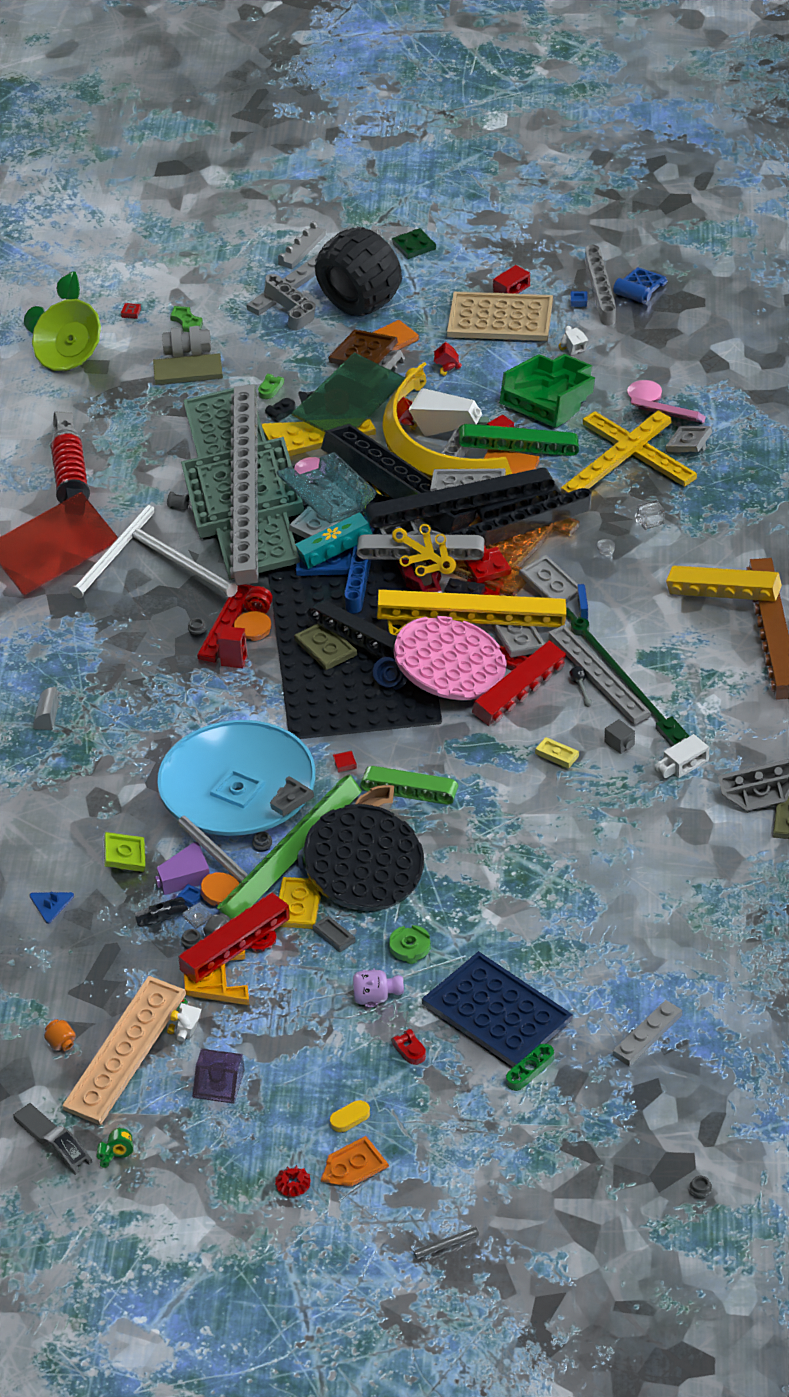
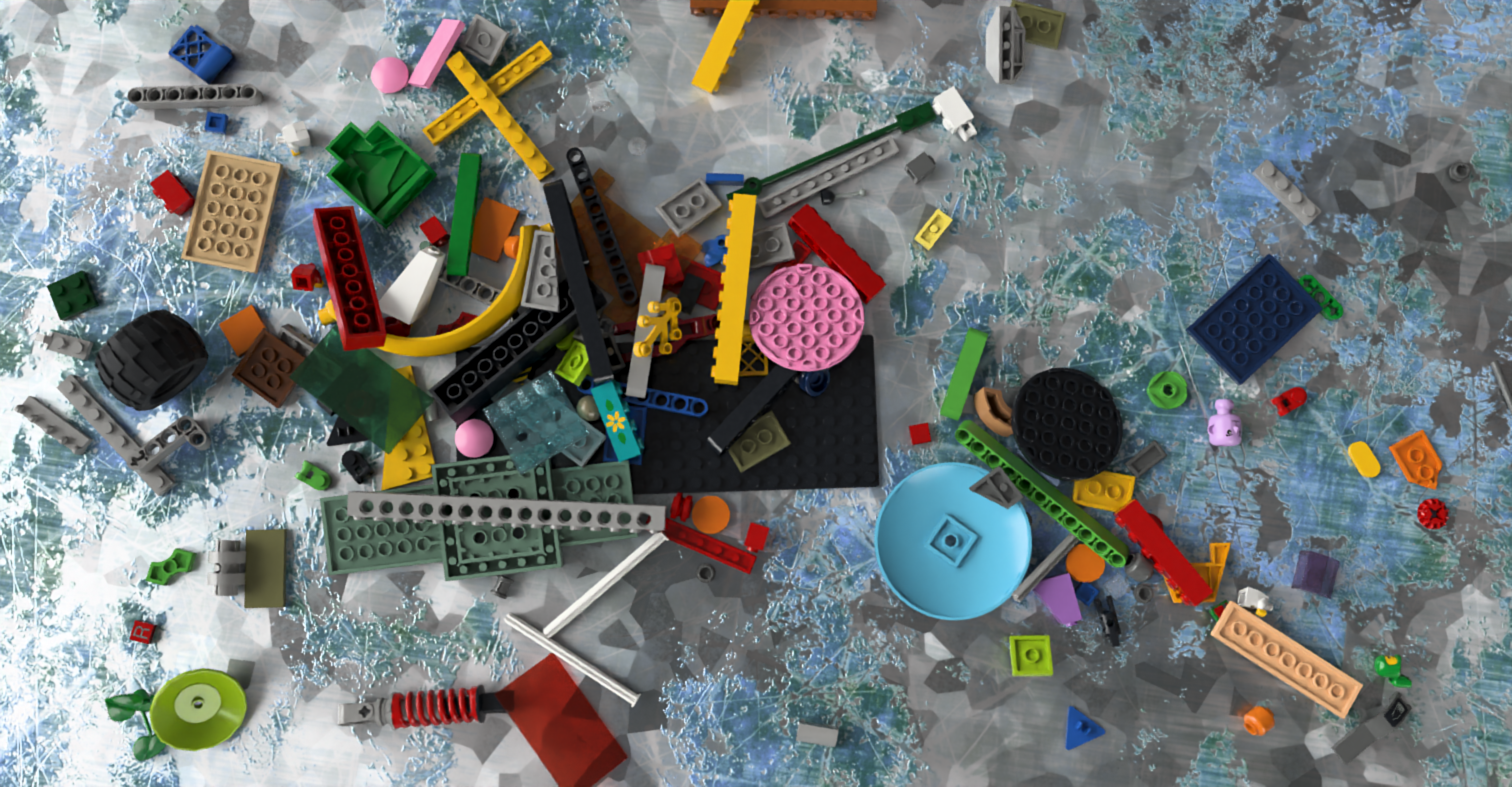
camera: 85 degrees left, 40 degrees up
none -> red brick [313,206,387,351]

